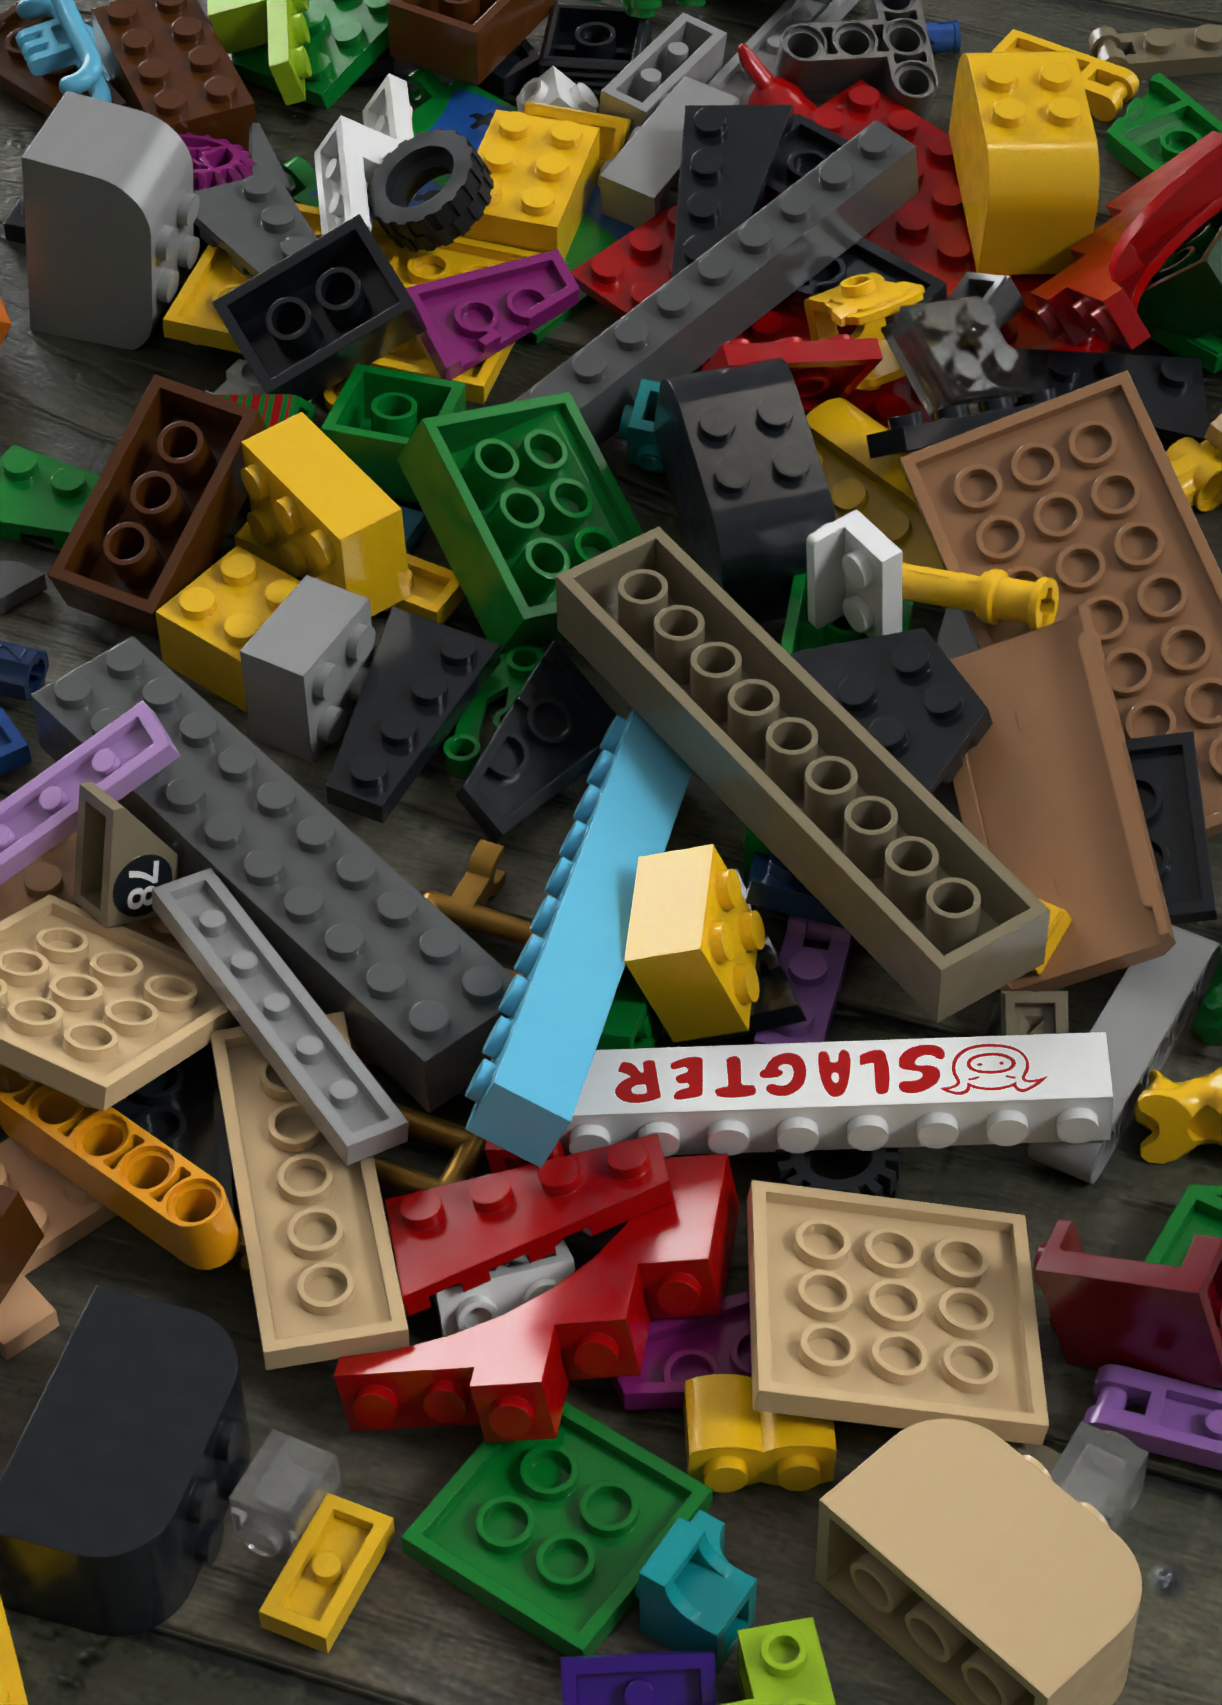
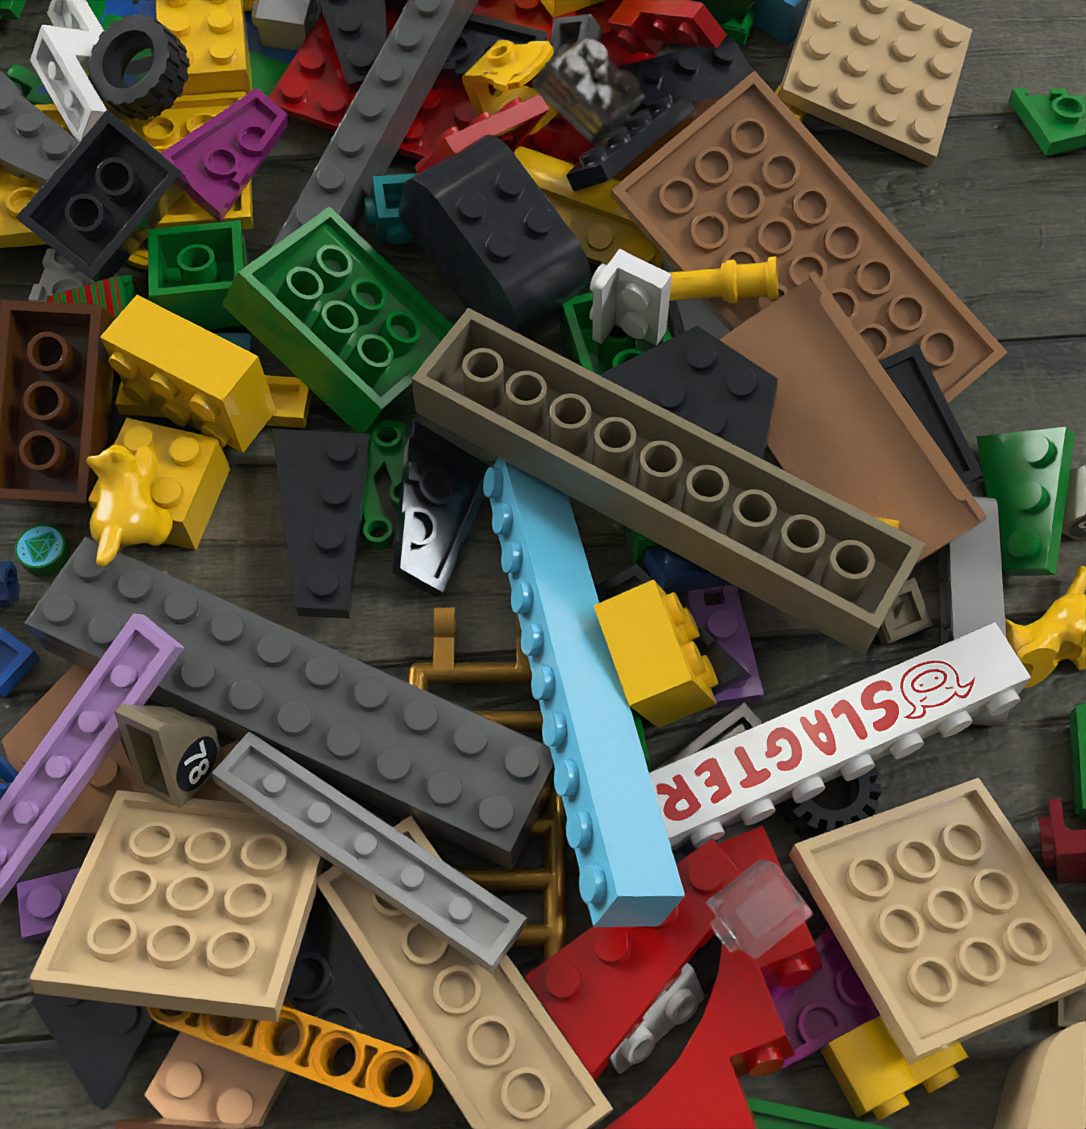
camera: 25 degrees left, 15 degrees up
light grey brick [240,575,376,763] -> none
none -> tile [15,524,70,576]
none -> yellow animal [86,445,173,567]
none -> clear brick [706,859,813,959]

